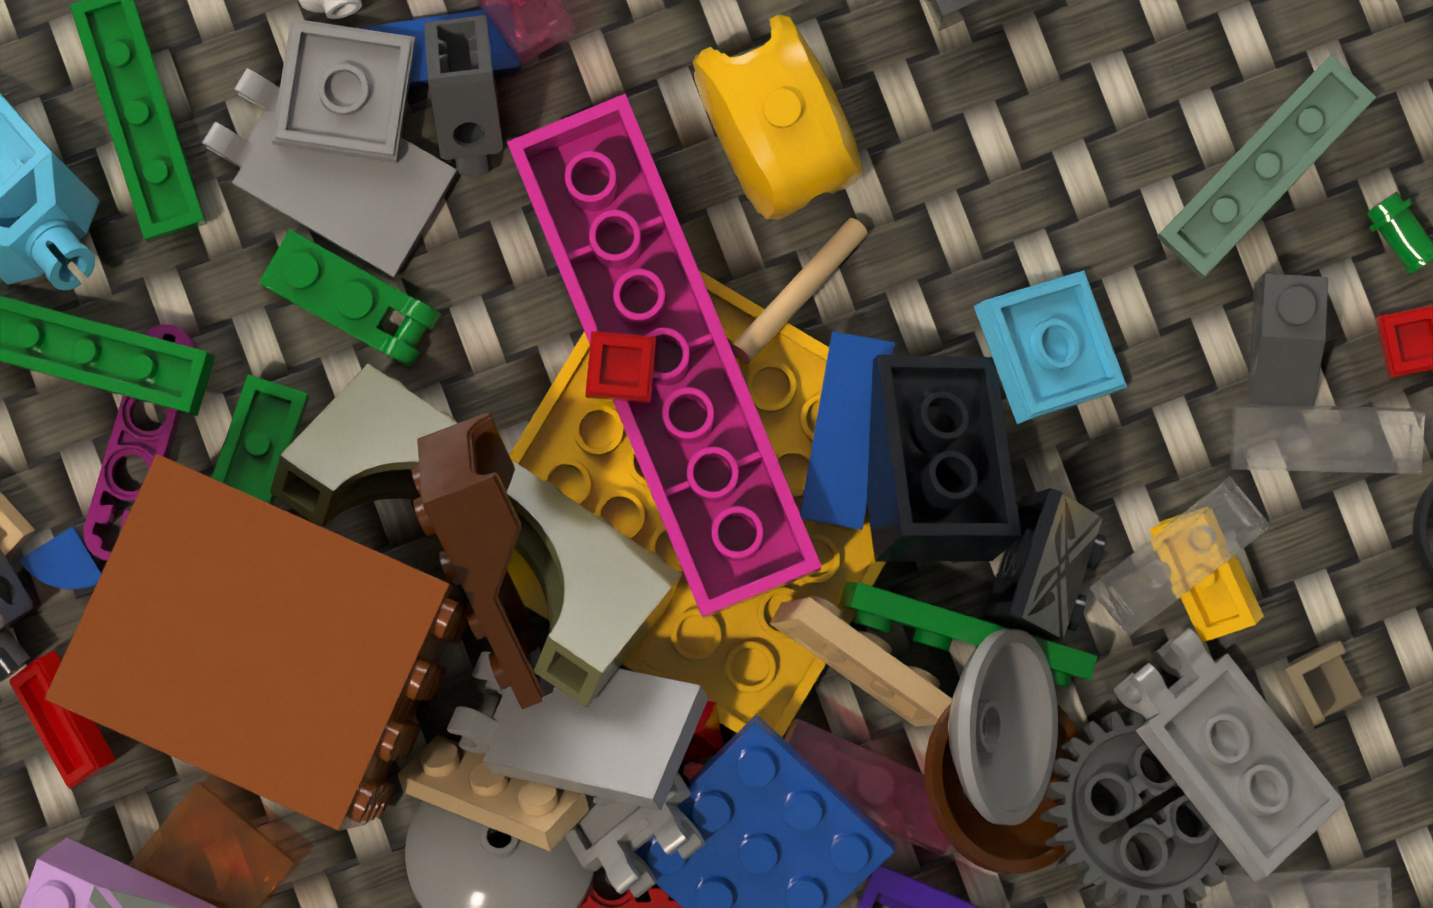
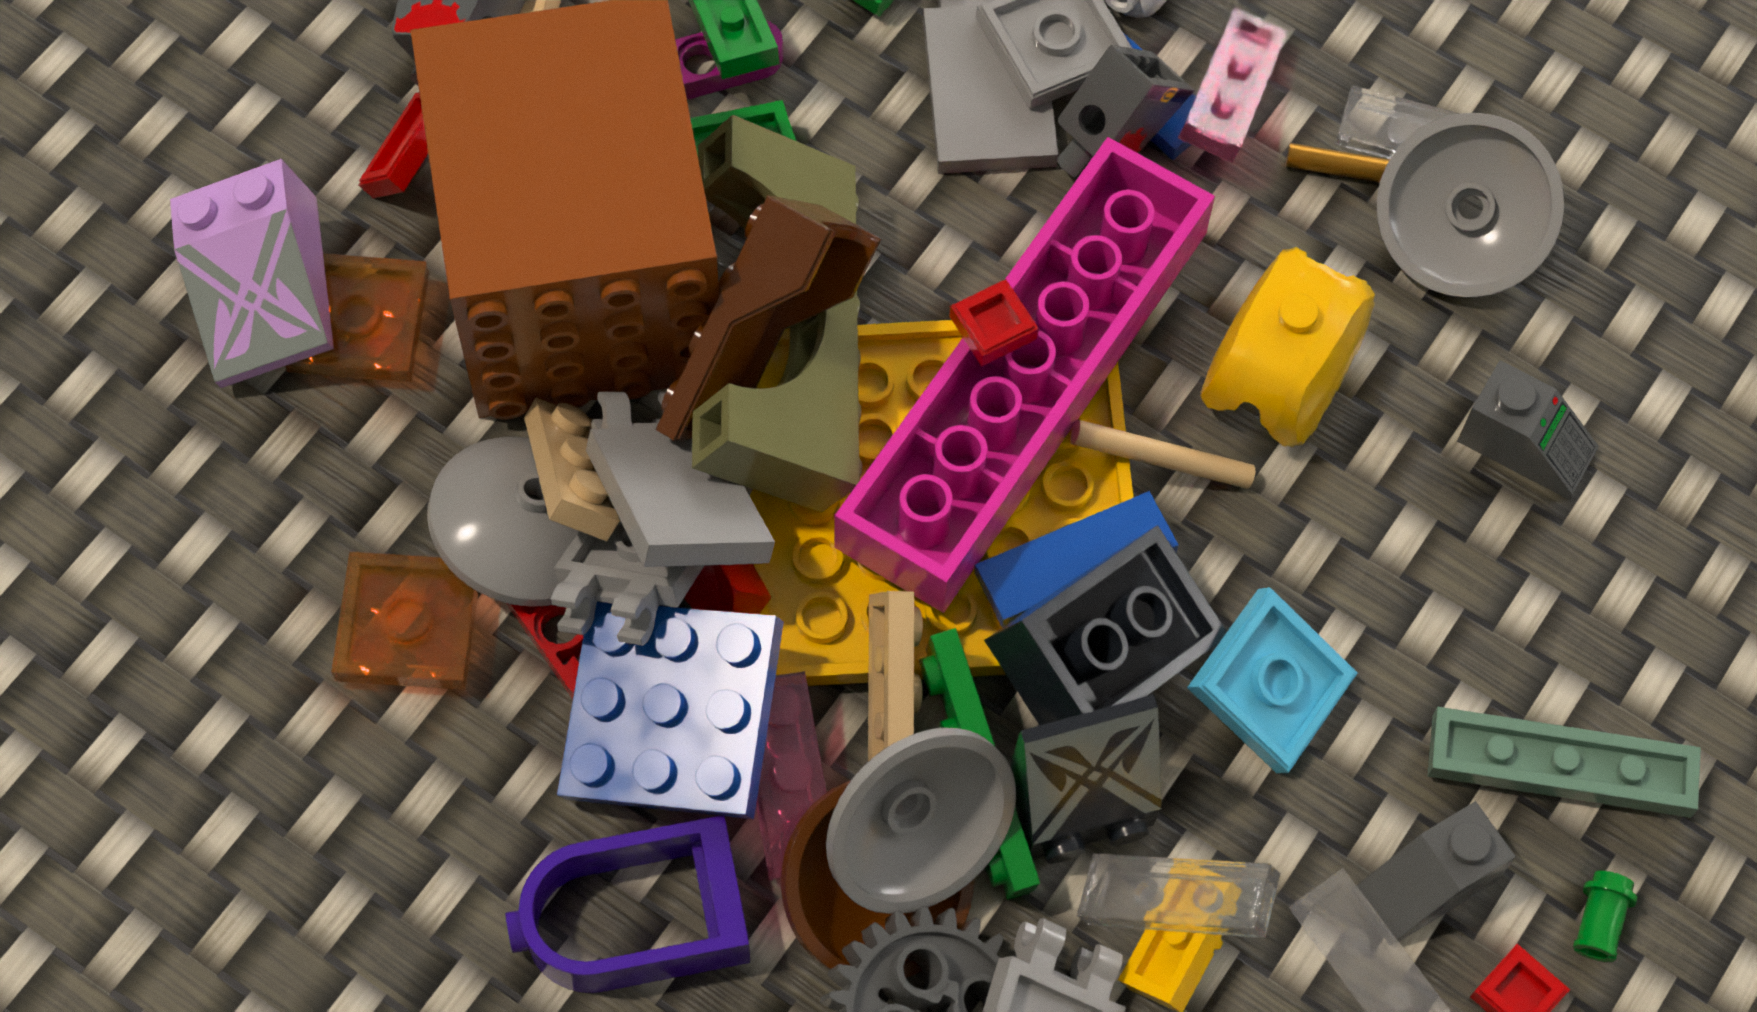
camera: 50 degrees right, 20 degrees down
green plate [259,229,442,369] -> none

